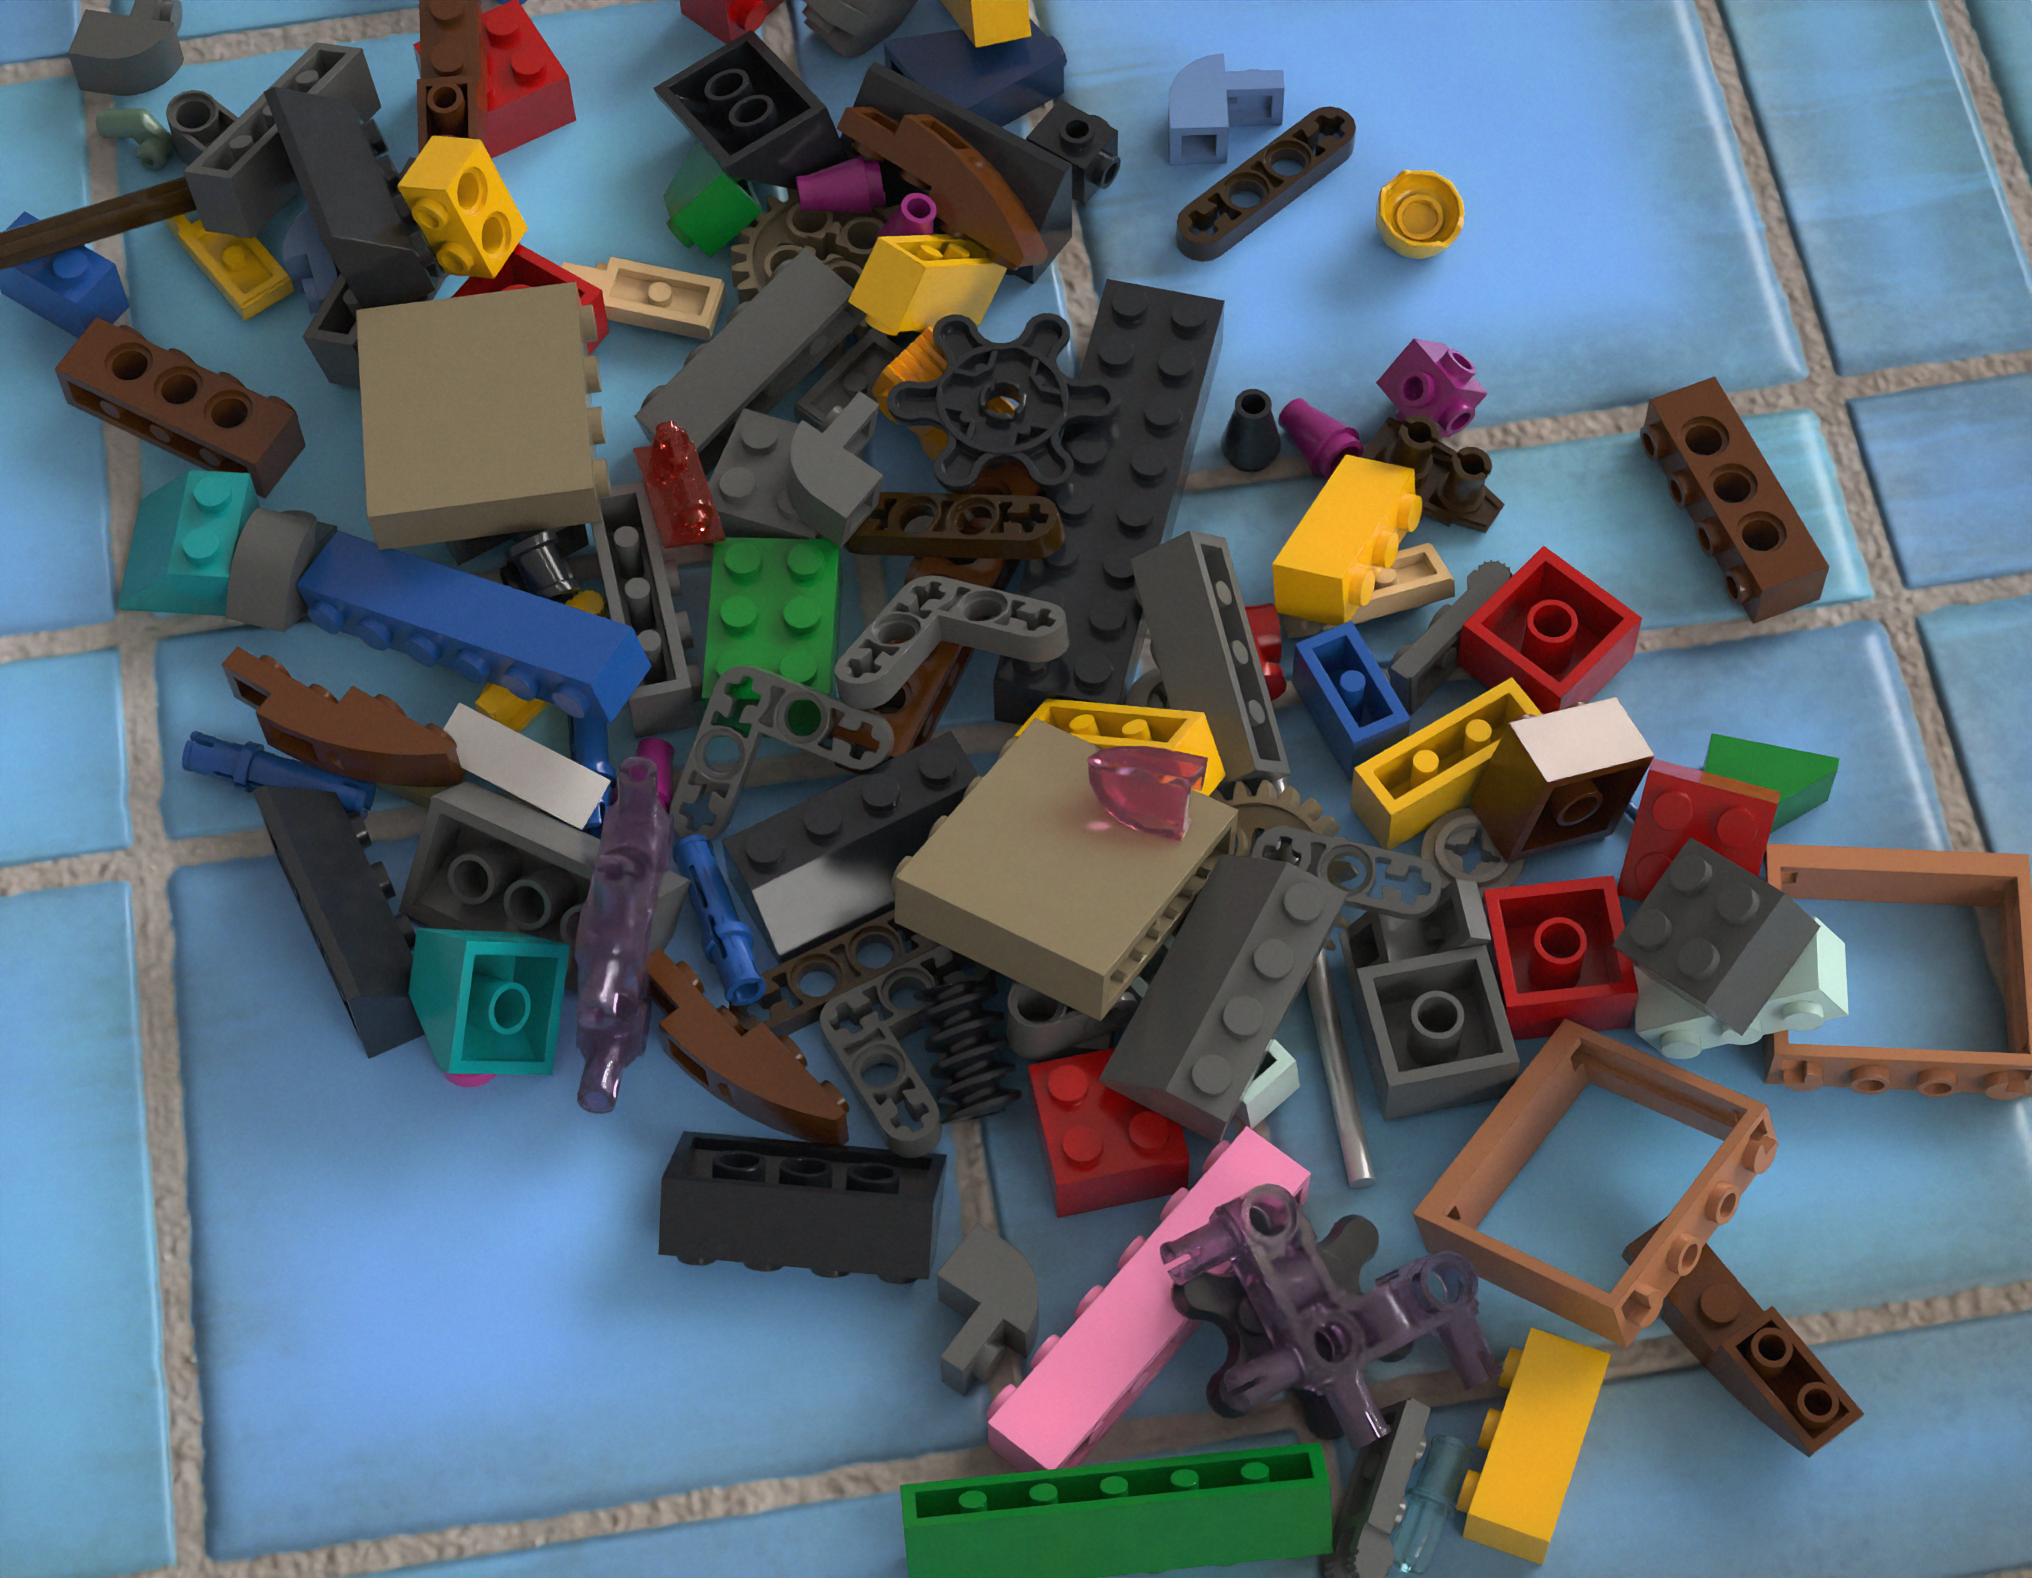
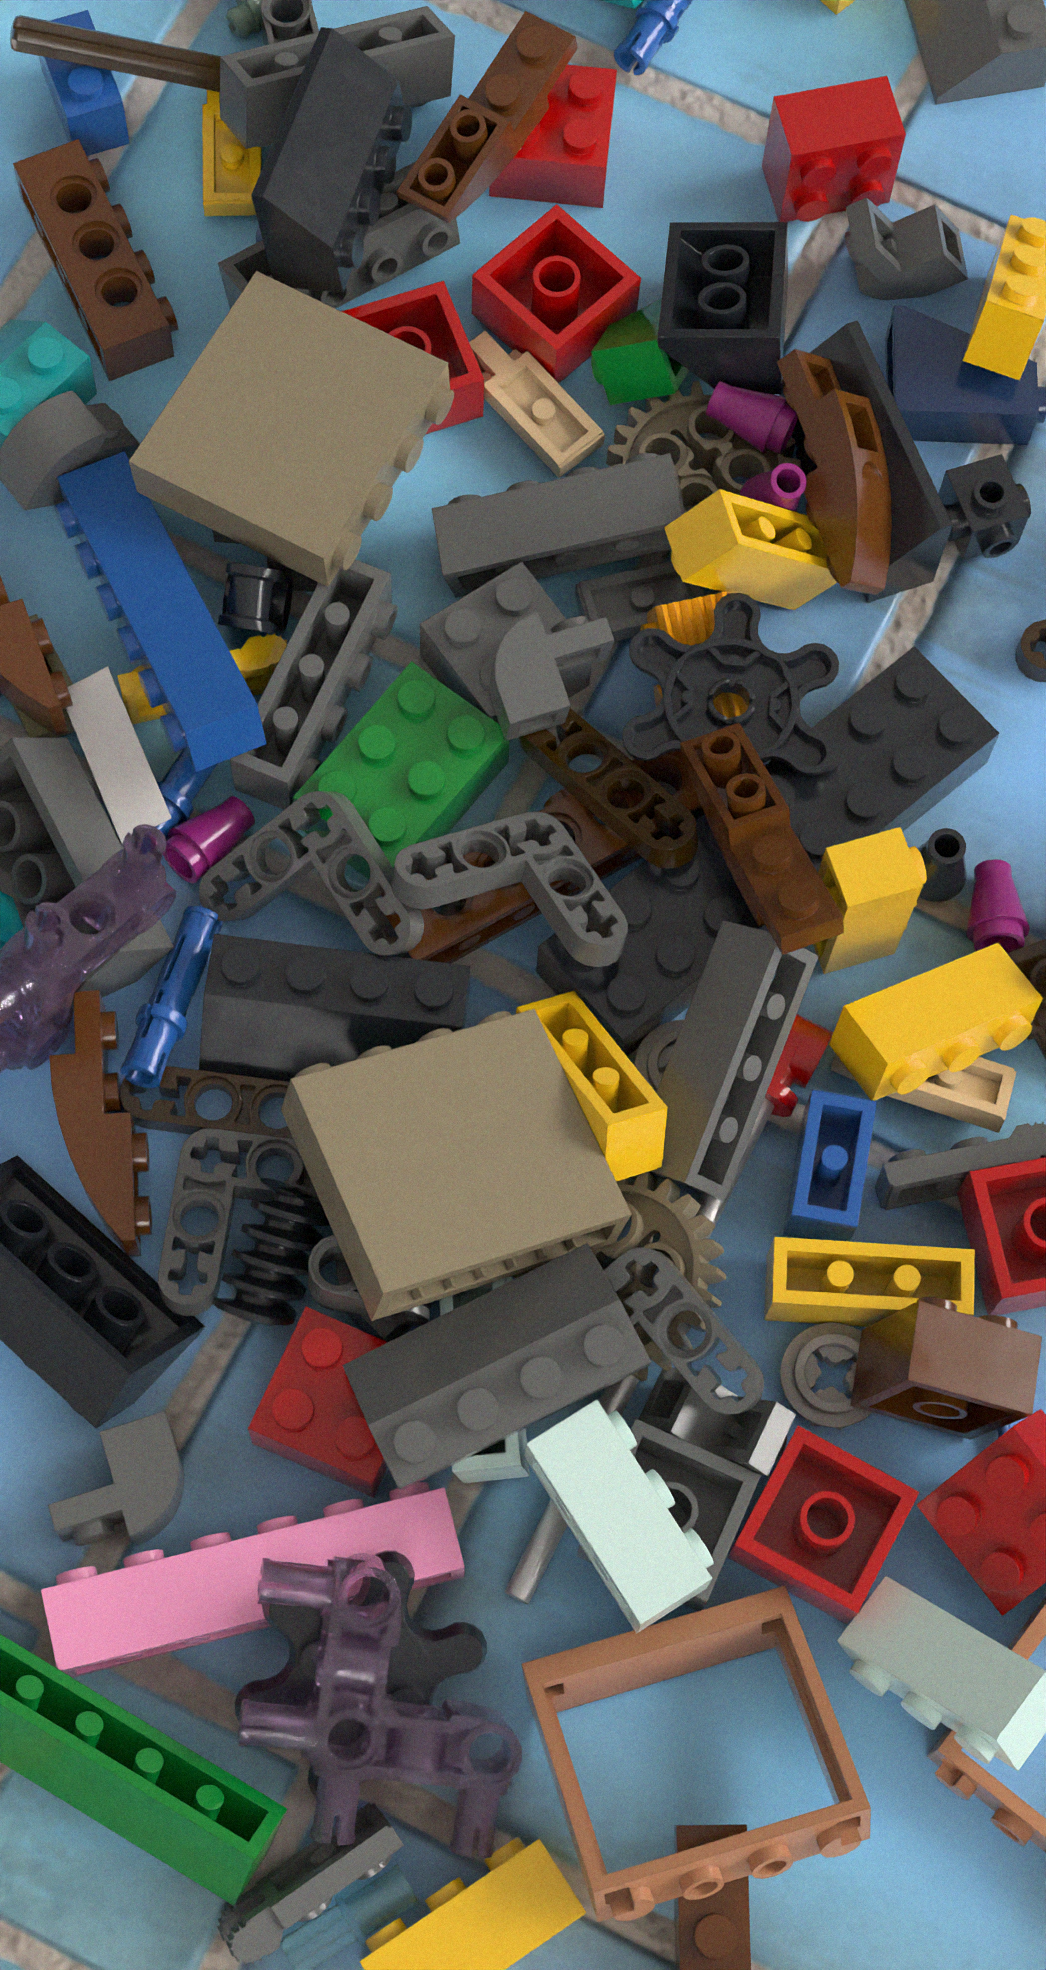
camera: 30 degrees right, 10 degrees up
yellow brick [397,136,528,279] -> none
clear red hinge [633,421,725,549] -> none
clear pink brick [1087,746,1208,841] -> none
dark grey brick [1612,837,1821,1036] -> none
none -> red brick [471,204,641,384]
none -> light aqua brick [524,1400,714,1634]
none -> reddish brown slope [680,723,844,955]
none -> yellow brick [813,827,927,974]

